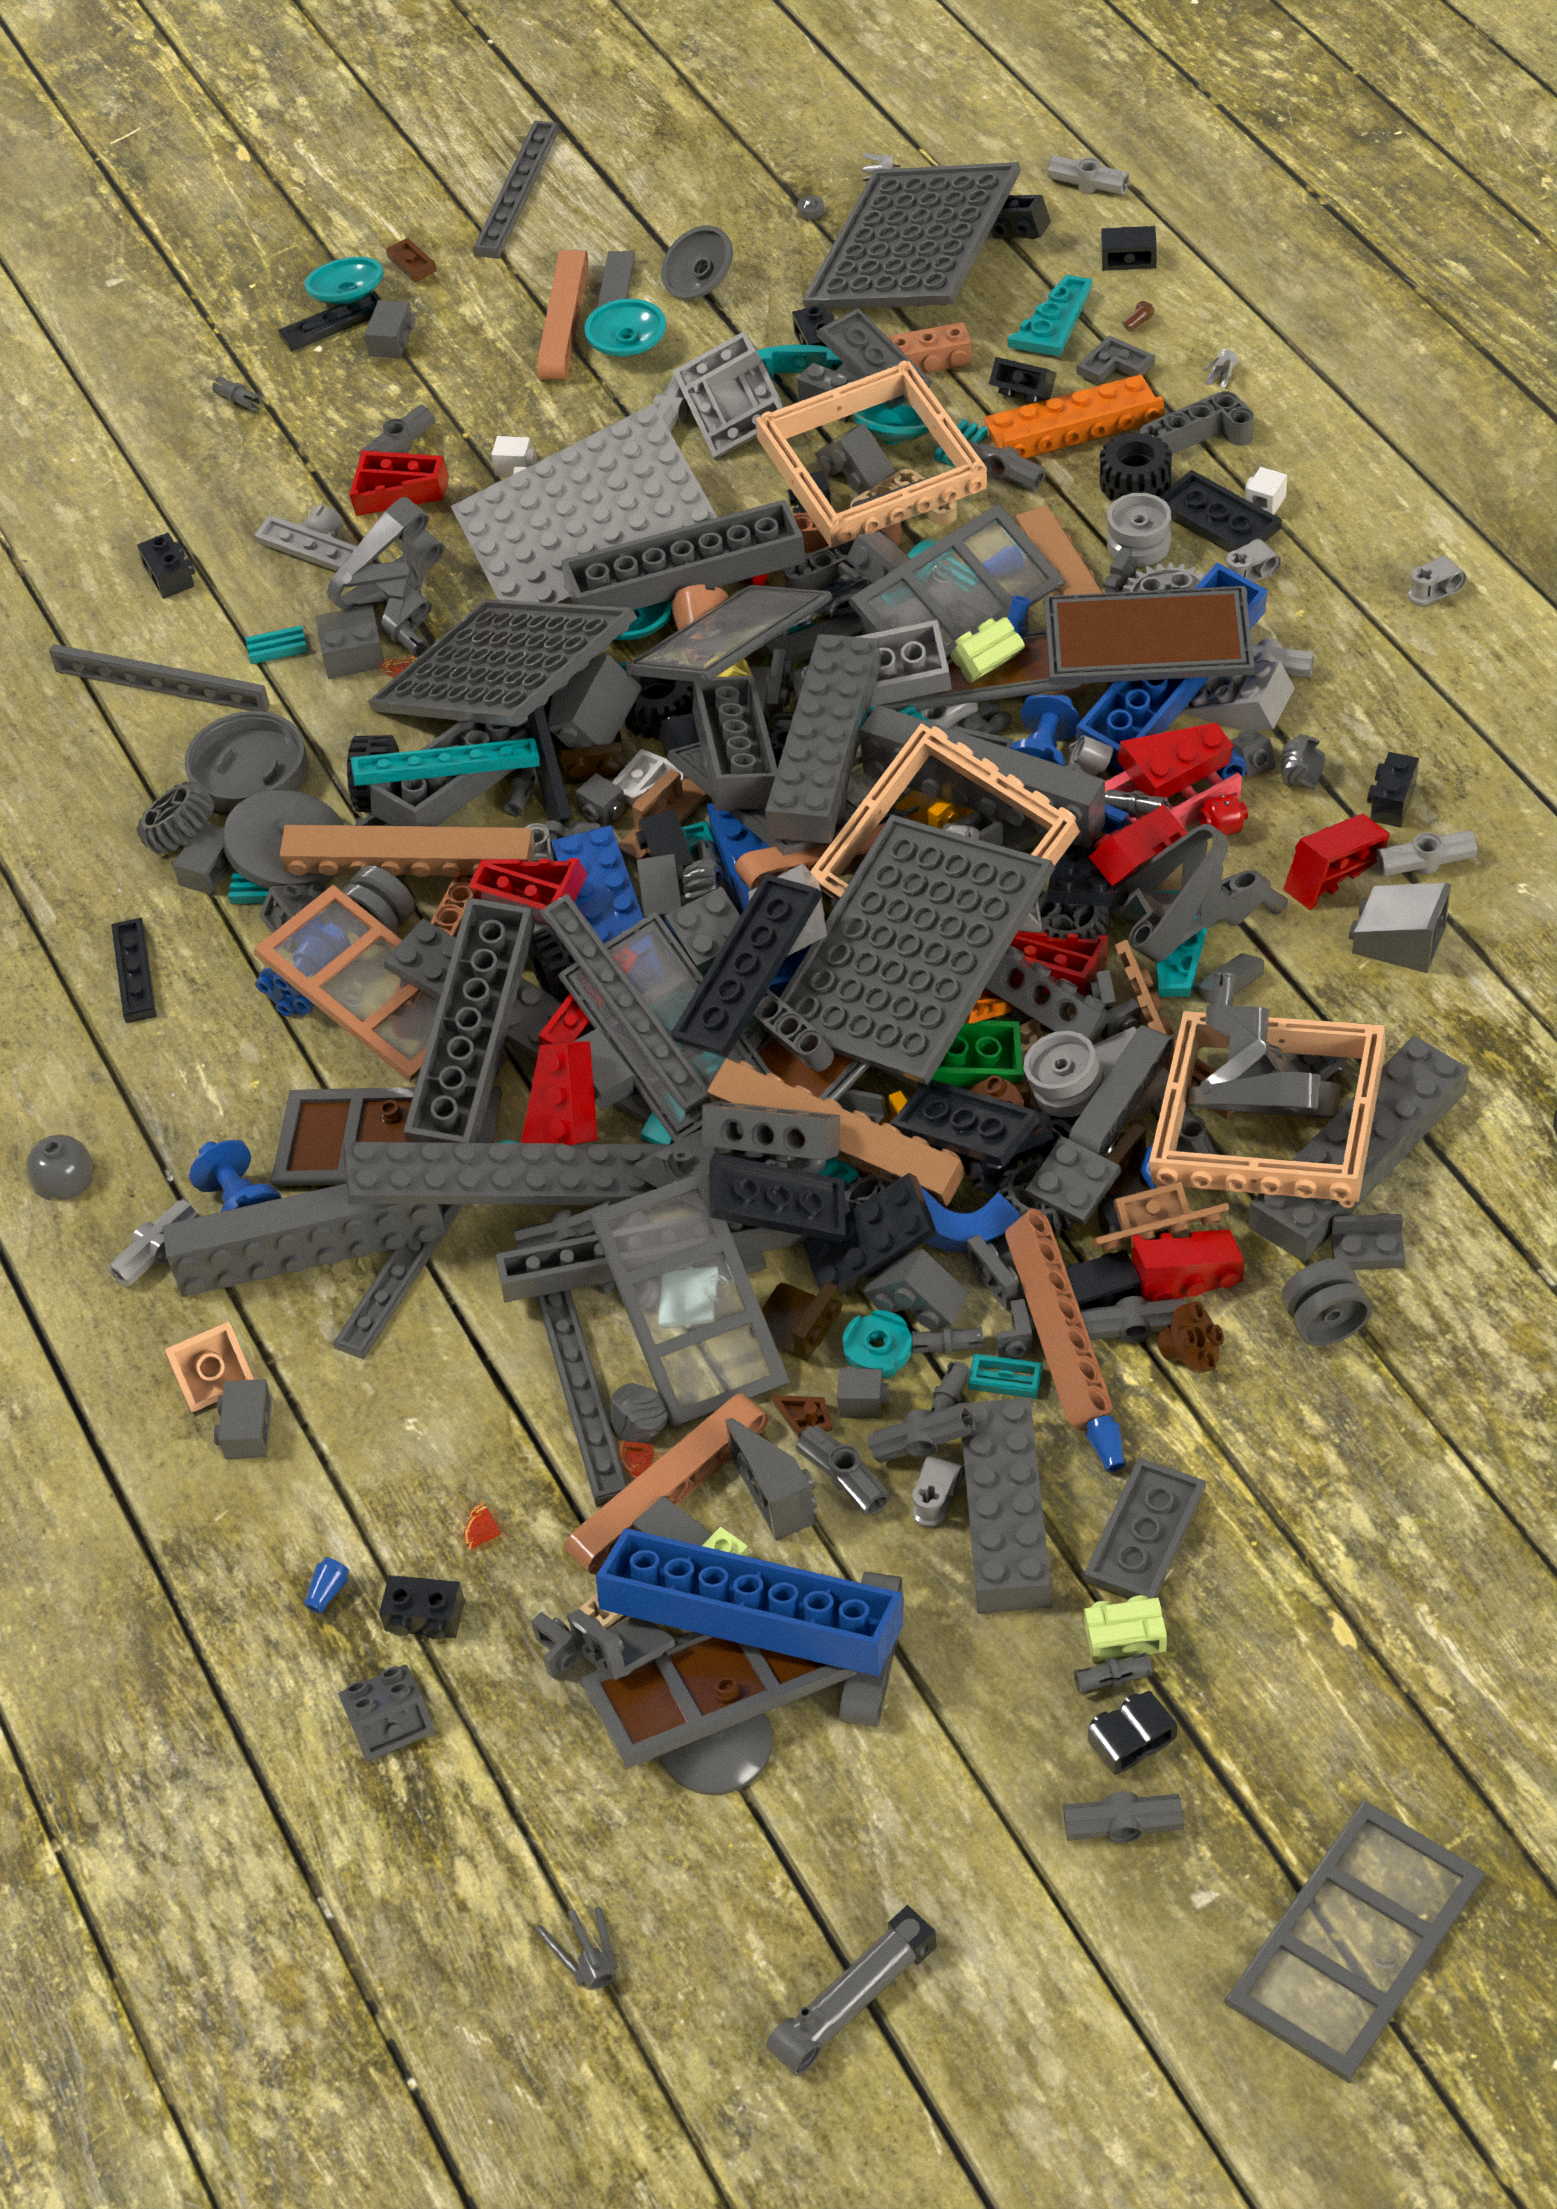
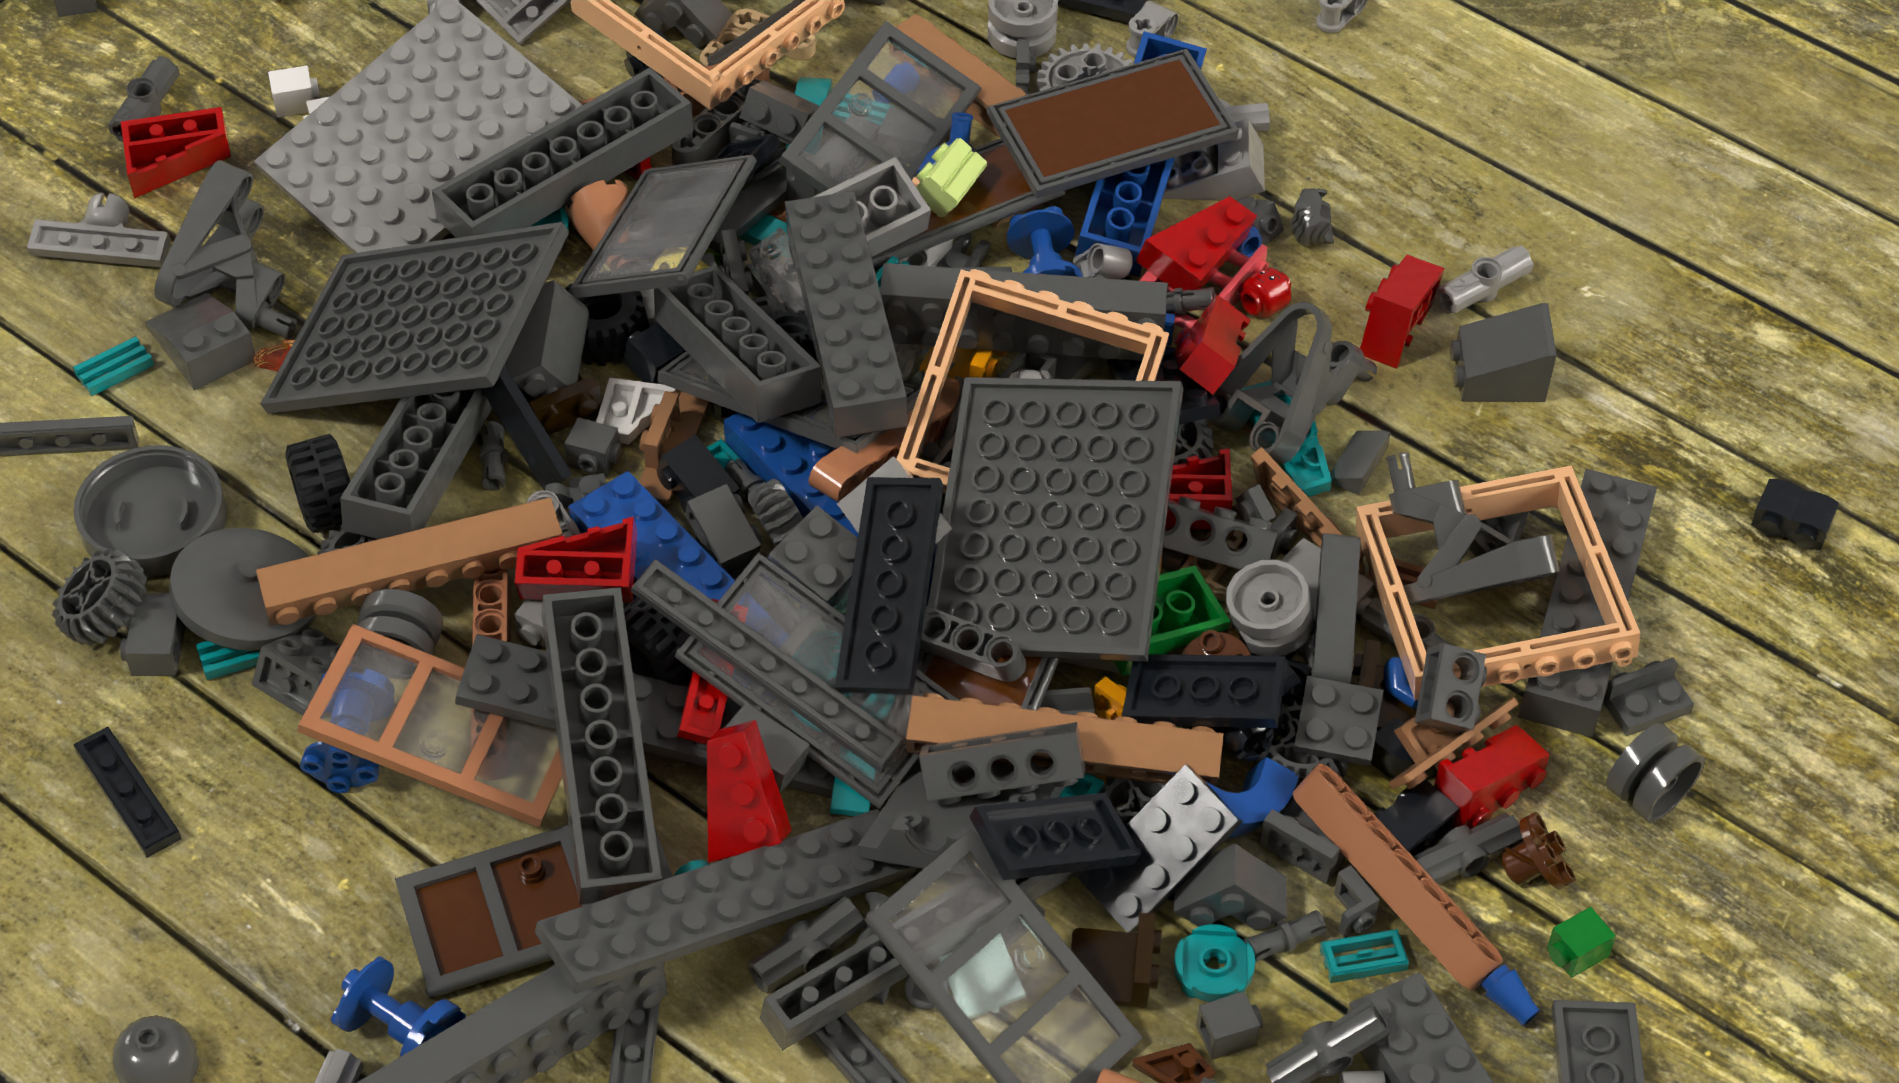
camera: 30 degrees left, 0 degrees up
teal tile [350,738,540,786] -> none
dark grey pin [930,1361,970,1412] -> none
black brick [1367,751,1419,828] -> none
none -> dark grey brick [1415,643,1487,734]
none -> green brick [1546,906,1616,978]

